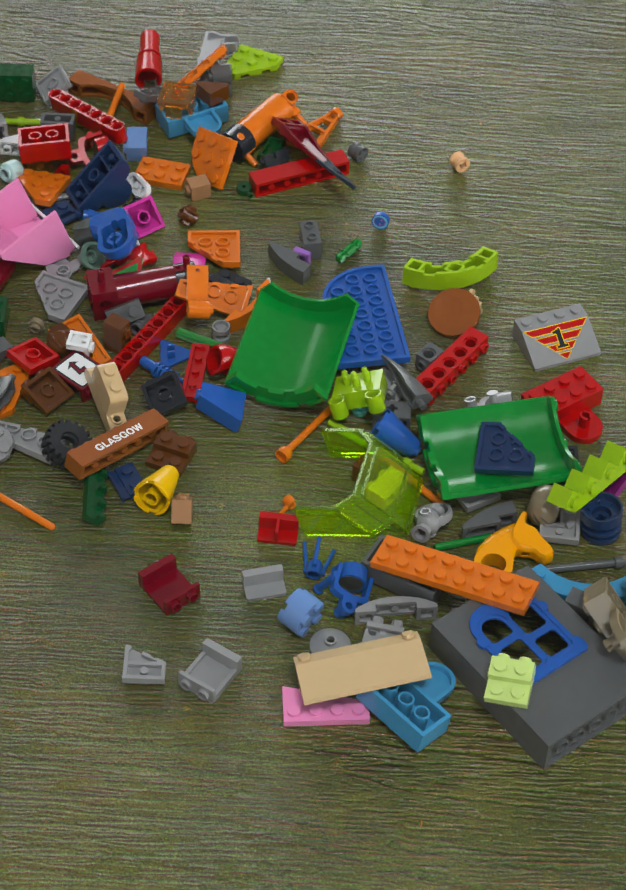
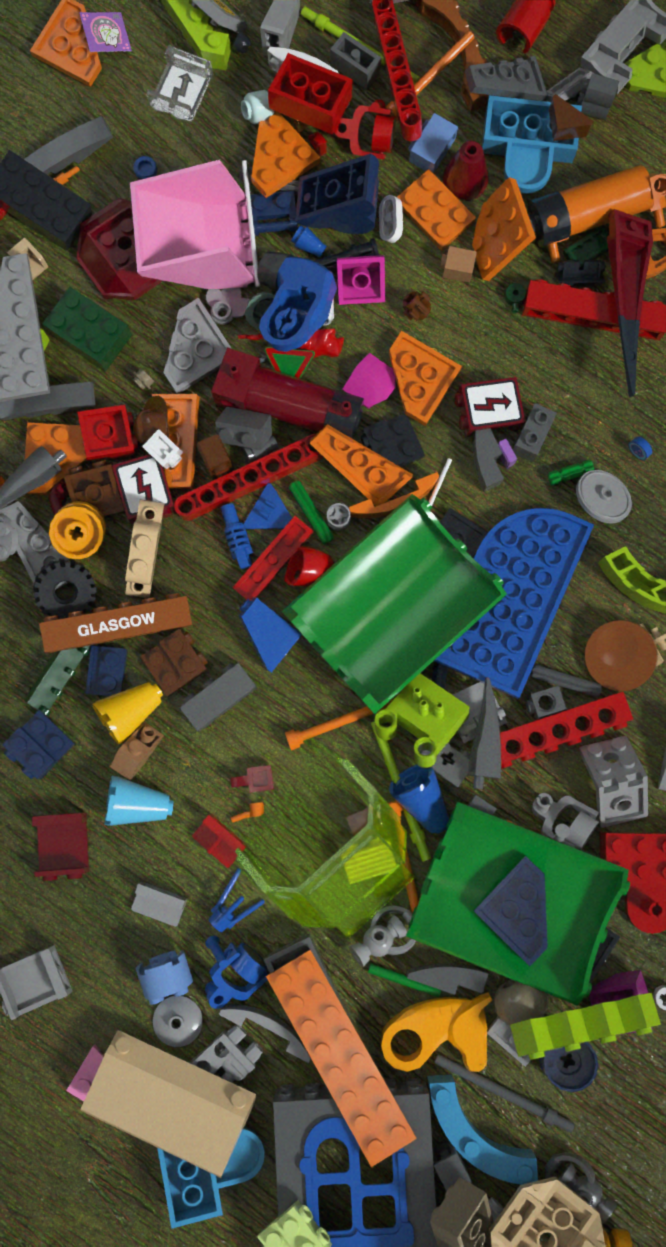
camera: 35 degrees right, 35 degrees up
black plate [140,370,189,416] -> none
clear orange panel [157,80,197,119] -> none
orange wing [174,43,227,95] -> none
orange door [186,265,214,319] -> none
none -> dark blue plate [3,710,76,779]
none -> dark red arm [48,481,68,516]
none -> light orange wheel [49,501,106,559]
none -> medium azure cone [104,775,174,826]
none -> dark grey brick [180,663,257,732]
none -> dark red plate [230,765,274,793]
none -> dark red cone [443,141,489,201]
none -> panel [455,377,526,437]
none -> dark grey axle [531,665,602,697]
none -> light grey shield [576,470,632,524]
none -> light grey bracket [579,736,648,828]

